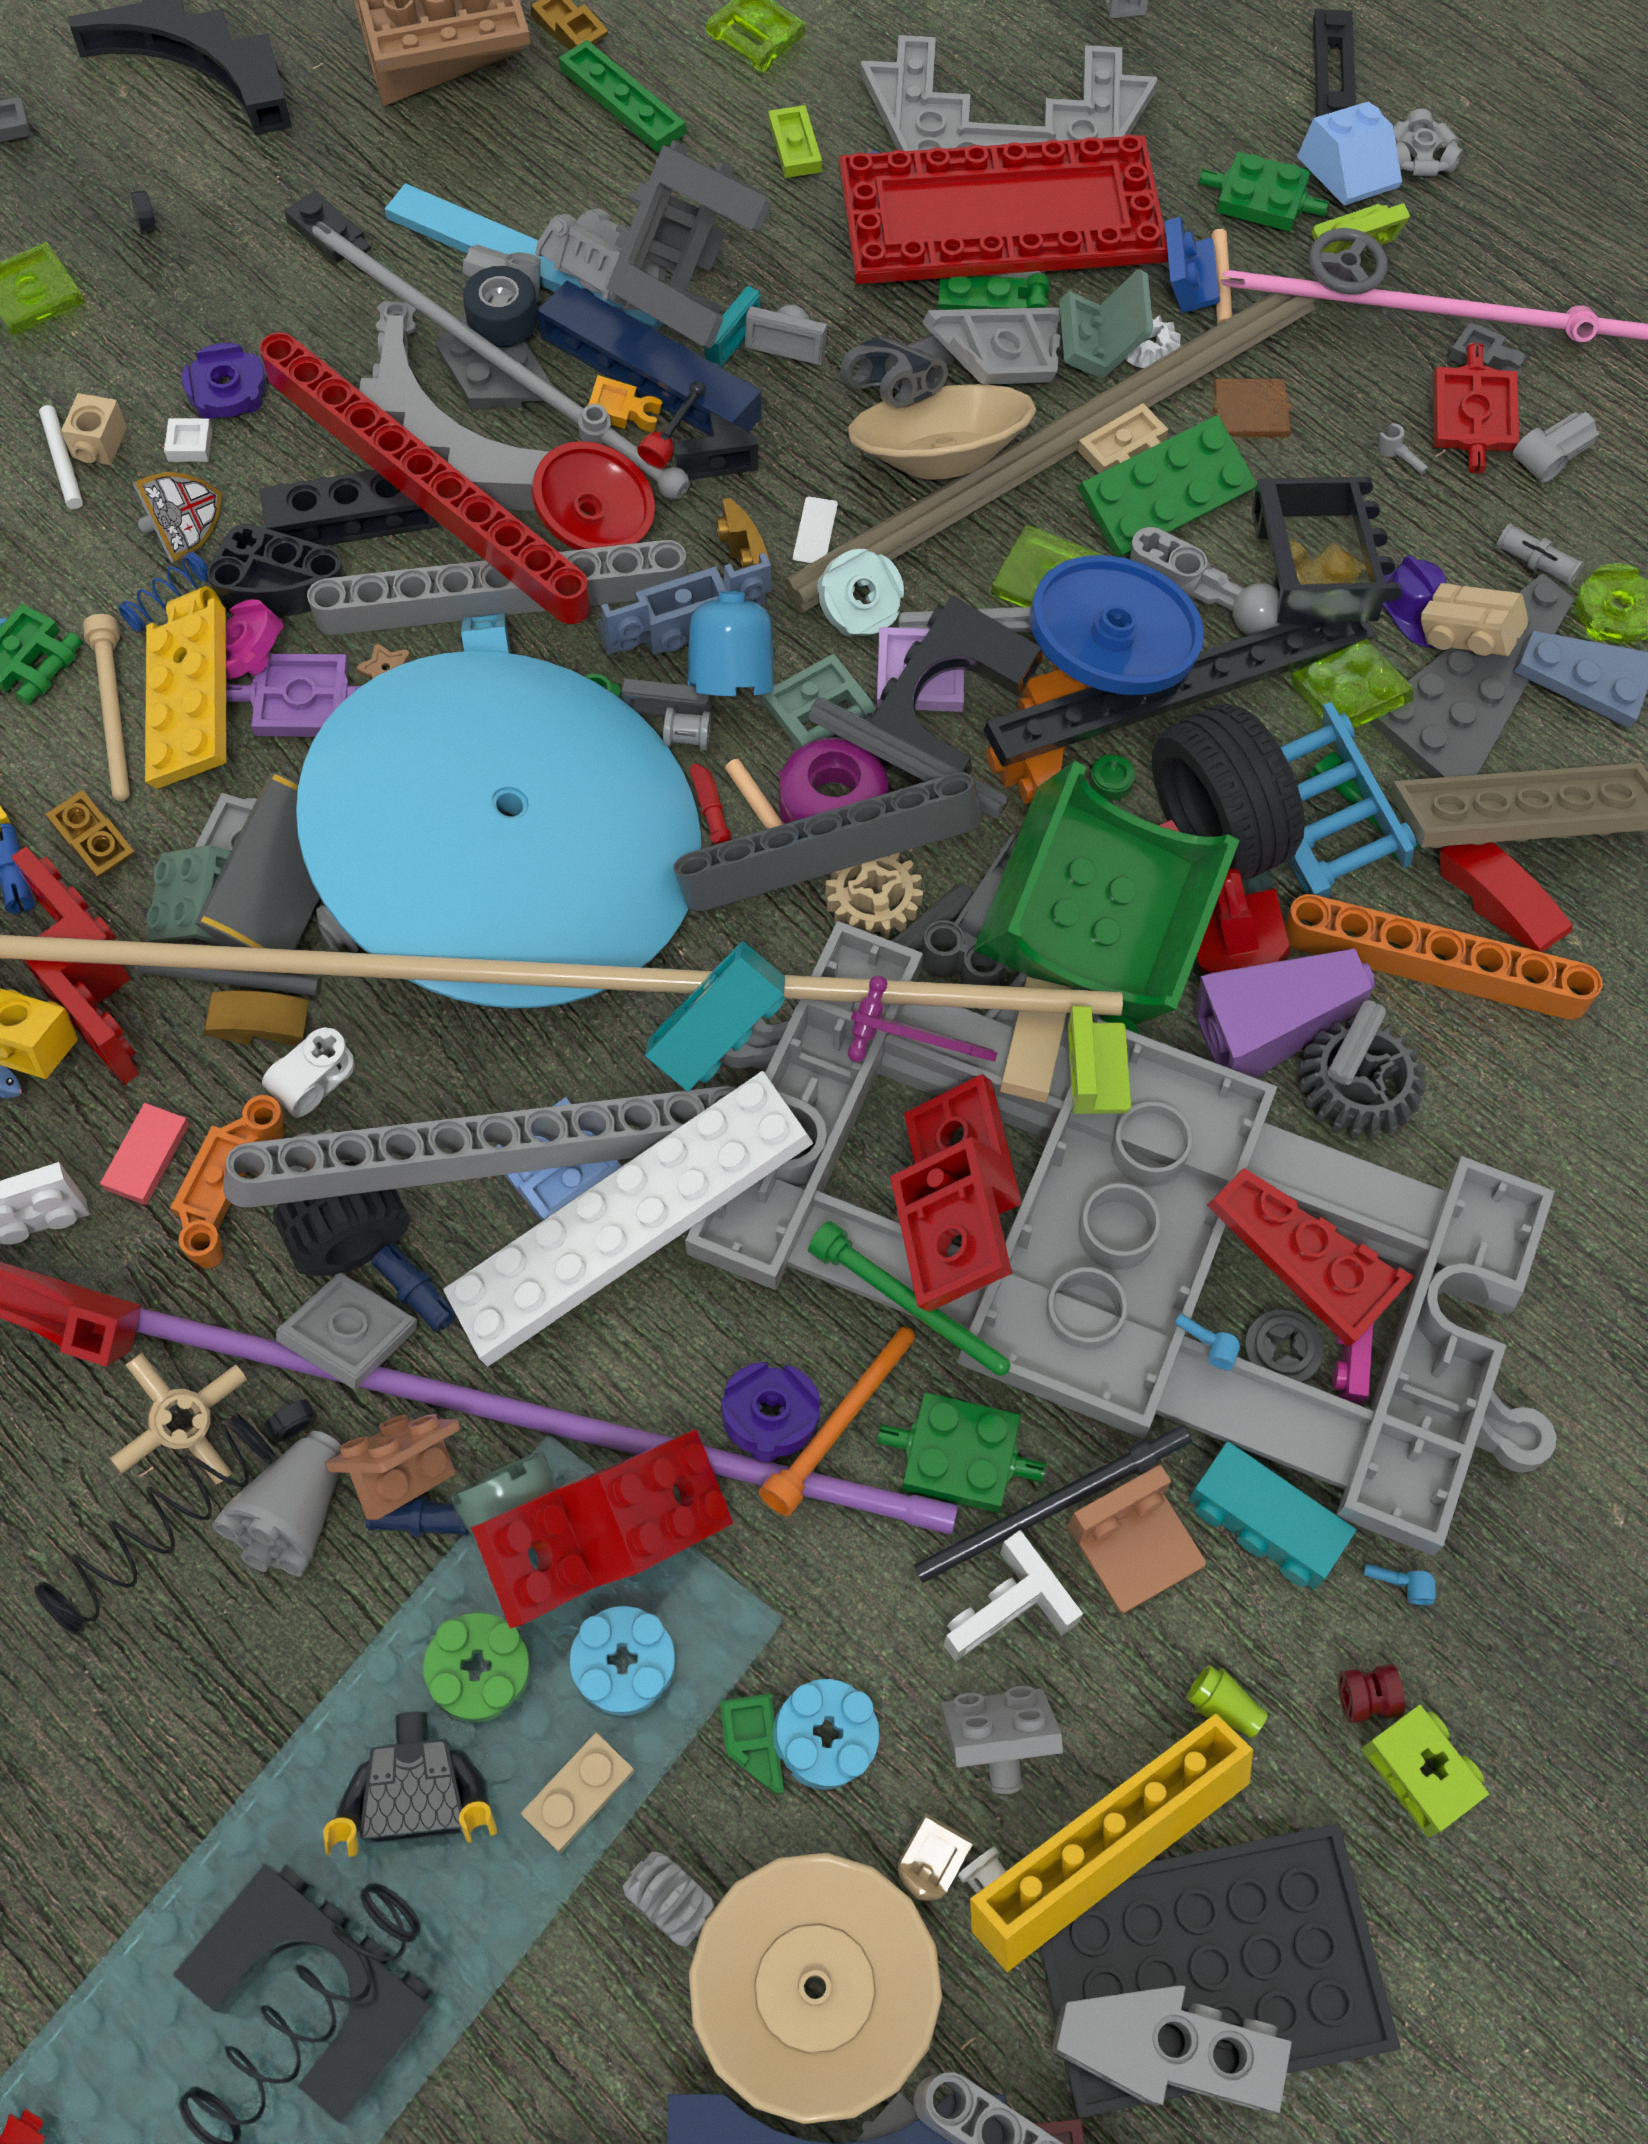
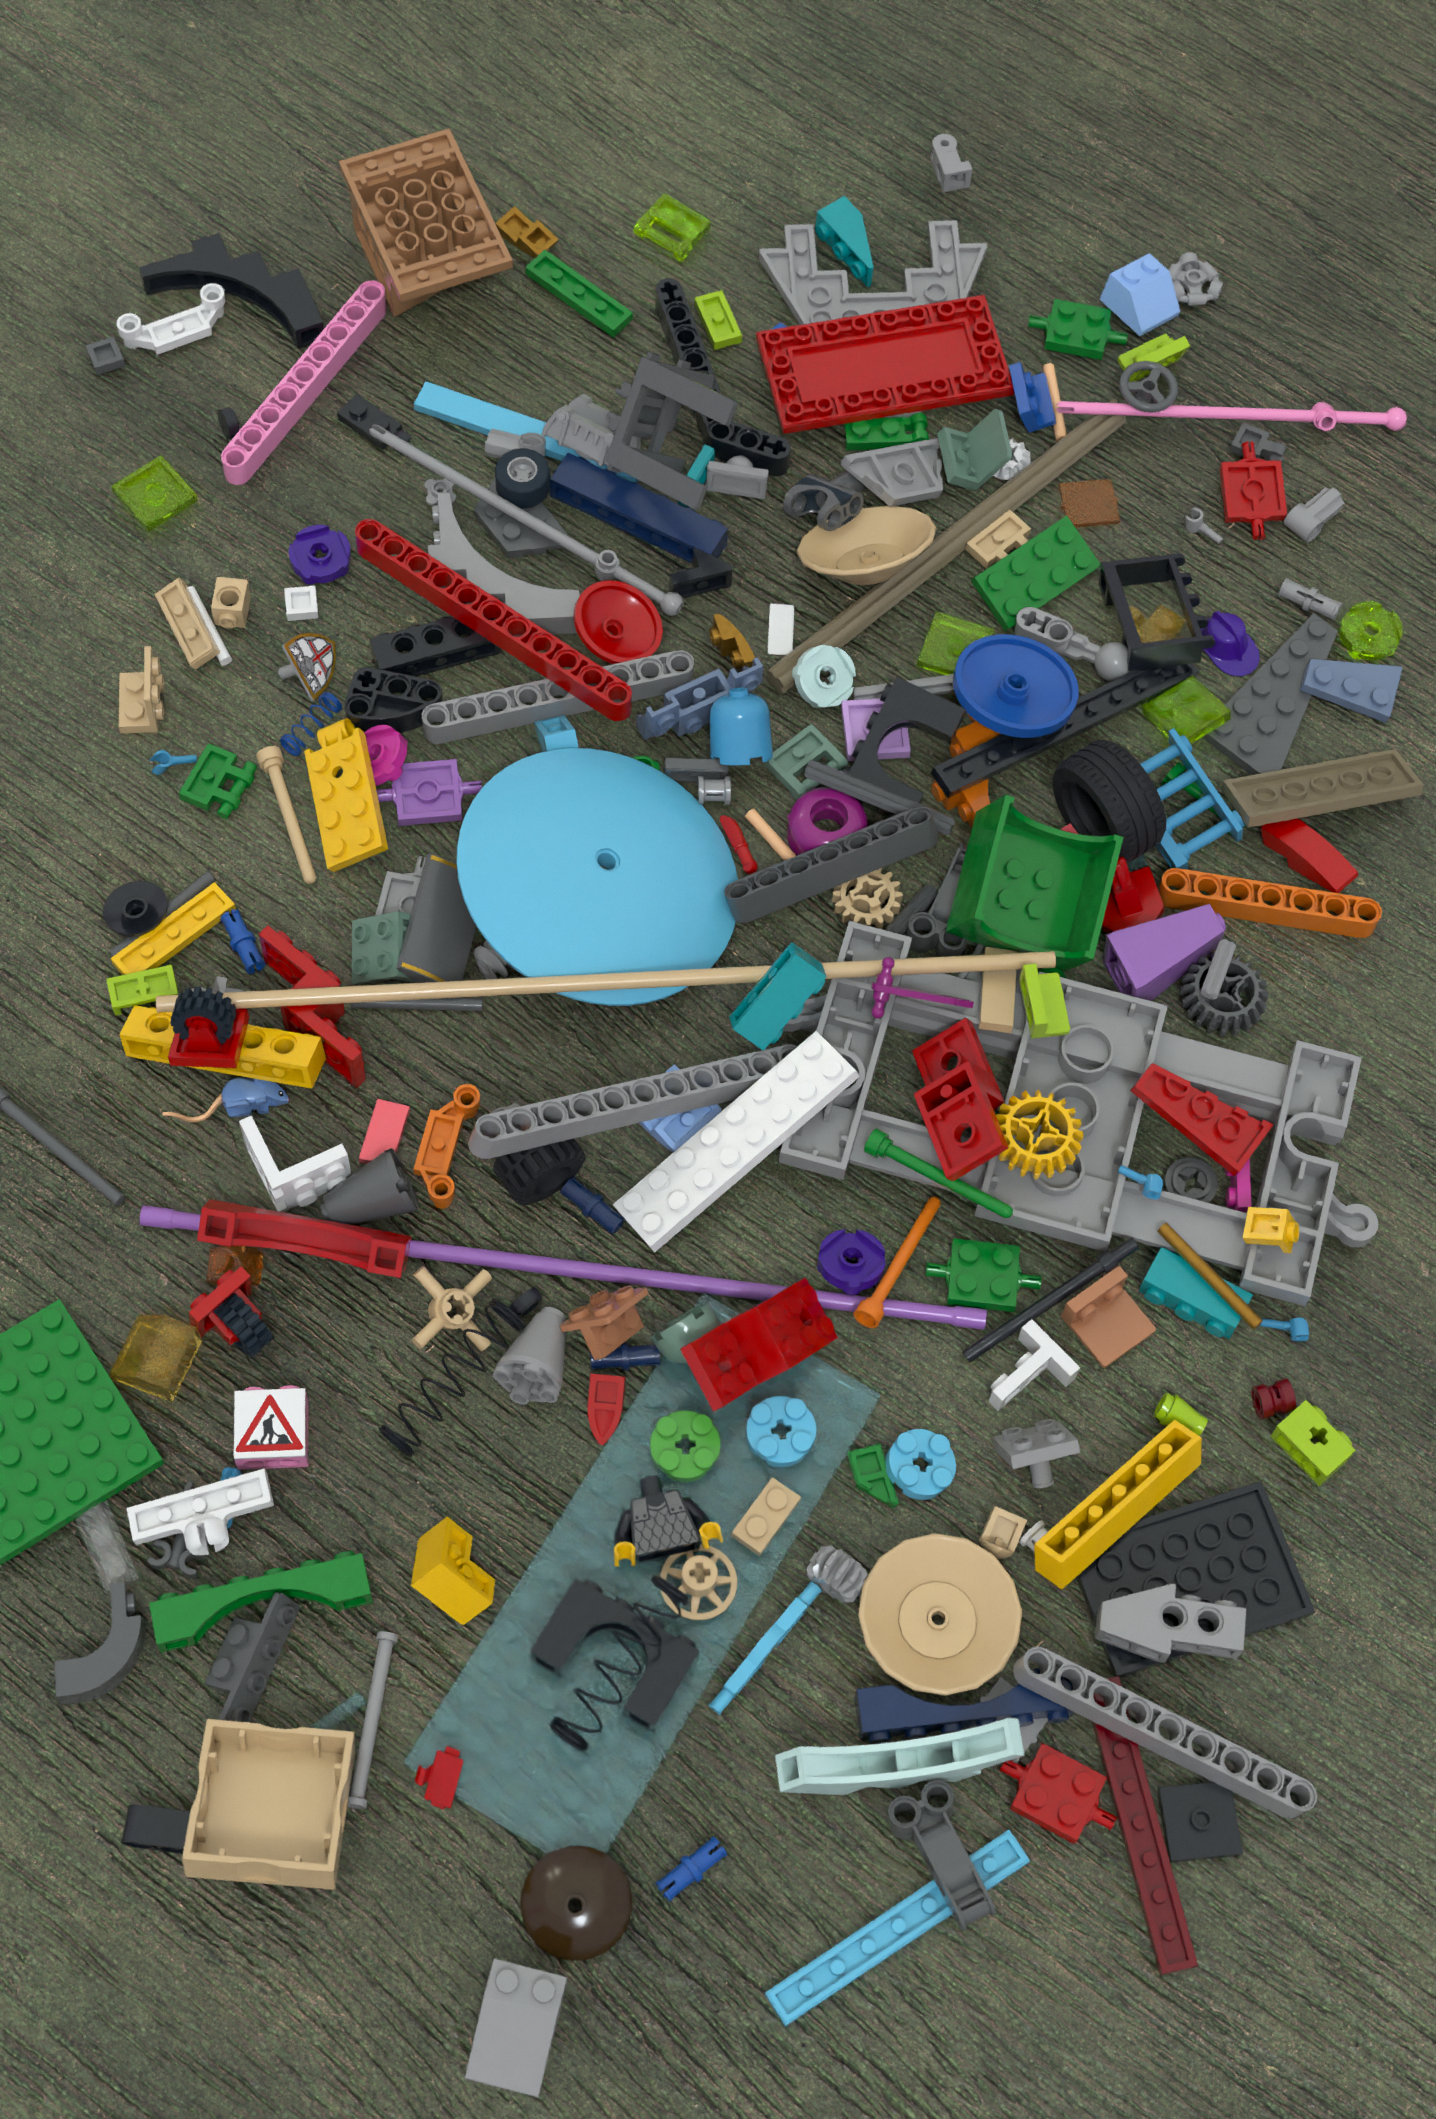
camera: 10 degrees left, 0 degrees up
pearl gold slope [45,789,135,879] -> none
pearl gold slope [203,991,309,1047] -> none
white piece [262,1027,355,1118] -> none
light grey plate [276,1273,417,1390] -> none
medium nougat plate [357,644,411,680] -> none
light orange plate [588,375,662,432] -> none
hinge [637,381,706,469] -> none
green tile [1090,755,1135,800] -> none
black container [1313,9,1356,117] -> none
tan brick [1421,583,1528,656] -> none
none -> white plate [117,283,225,355]
none -> tan tile [154,577,221,670]
none -> bright pink beam [221,280,387,485]
none -> dark grey cone [320,1148,419,1225]
none -> yellow panel [411,1517,495,1625]
none -> red plate [587,1373,626,1445]
none -> black beam [655,278,791,477]
none -> tan wheel [660,1544,737,1620]
none -> medium azure piece [708,1581,822,1715]
none -> teal slope [815,196,873,288]
none -> yellow gear [996,1089,1083,1180]
none -> pearl gold bar [1157,1222,1263,1330]
none -> yellow bracket [1243,1207,1299,1253]

